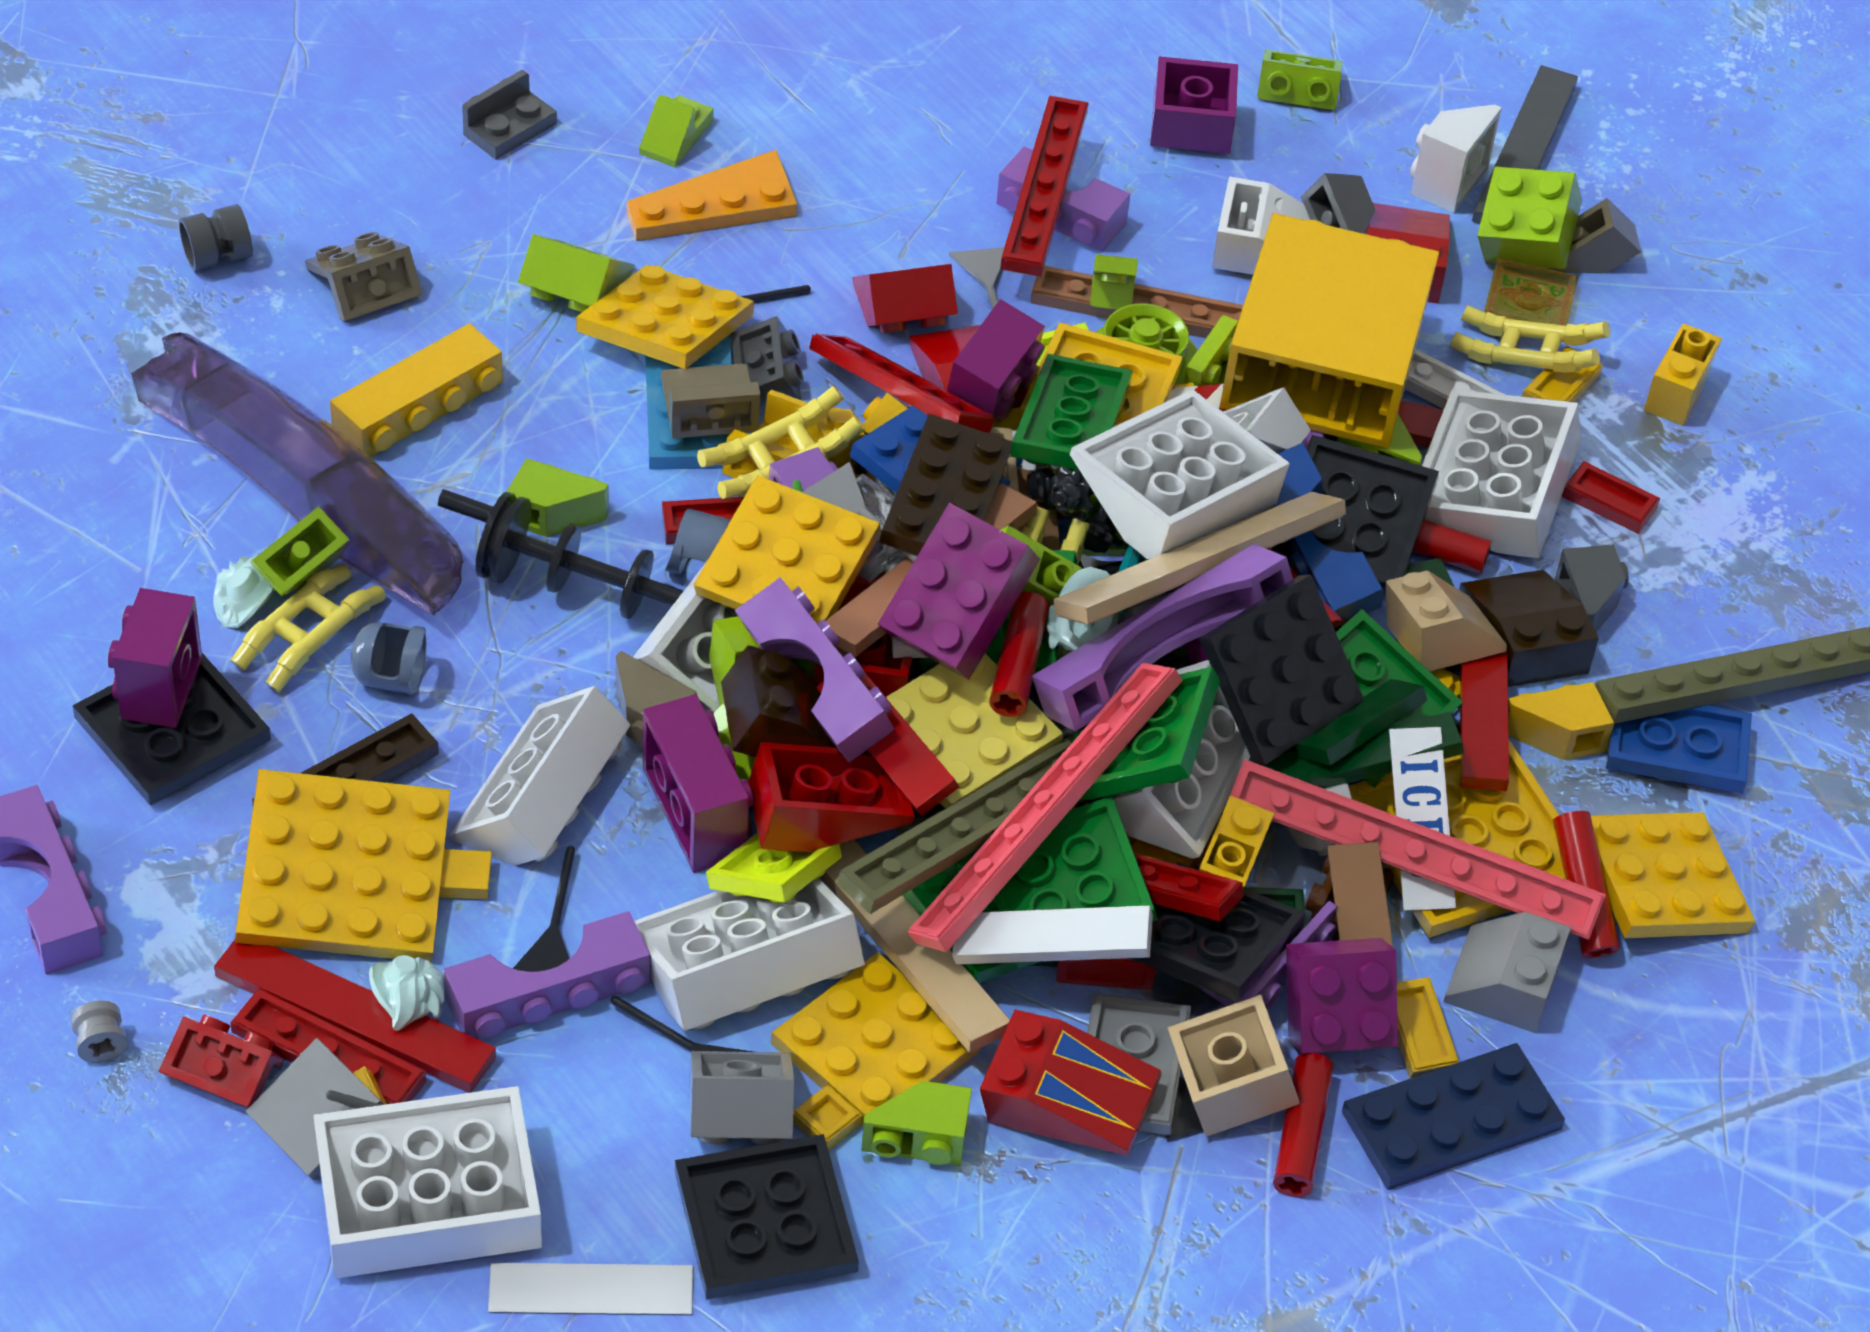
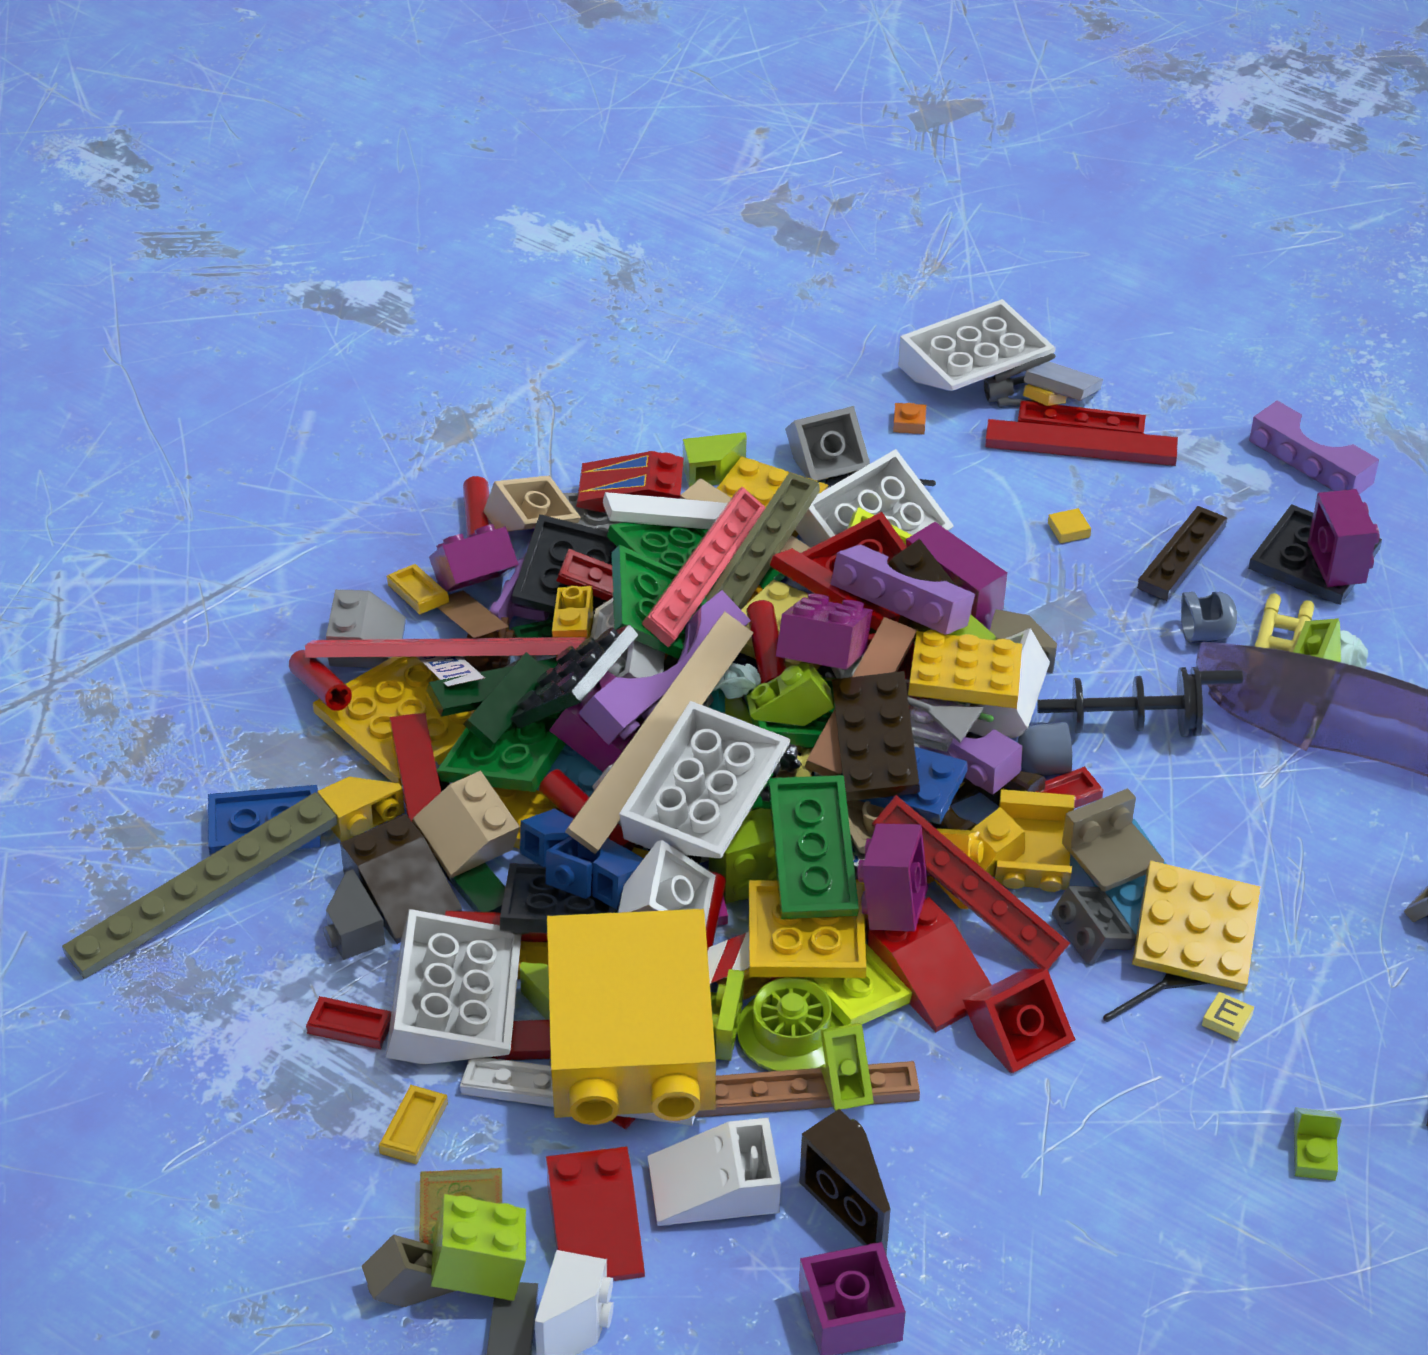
camera: 165 degrees right, 5 degrees down
light grey wheel [70,1000,128,1063] -> none
red bracket [158,1014,285,1108] -> none
yellow plate [235,769,450,963] -> none
yellow brick [330,323,503,460] -> none
light aqua hat [369,955,445,1031] -> none
medium lavender arch [444,911,651,1039] -> none
white slope [449,686,631,866] -> none
white sticker [488,1263,693,1314] -> none
lime slope [506,458,609,537] -> none
black piece [513,846,575,972] -> none
lime slope [518,234,635,312] -> none
light orange wing [626,150,797,241] -> none
black plate [675,1134,859,1300] -> none
light yellow piece [697,385,865,499] -> none
yellow tile [793,1084,863,1151] -> none
light grey piece [949,247,1004,309] -> none
medium lavender arch [996,146,1131,252] -> none
red tile [1000,95,1089,277] -> none
dark grey slope [1301,173,1376,234] -> none
dark blue plate [1342,1043,1565,1190] -> none
light yellow piece [1449,305,1610,373] -> none
yellow plate [1591,812,1756,938] -> none
yellow slope [1644,323,1722,426] -> none
none -> blue bracket [546,836,592,899]
none -> dark brown slope [799,1109,891,1256]
none -> orange plate [893,403,926,434]
none -> light yellow tile [1202,992,1254,1041]

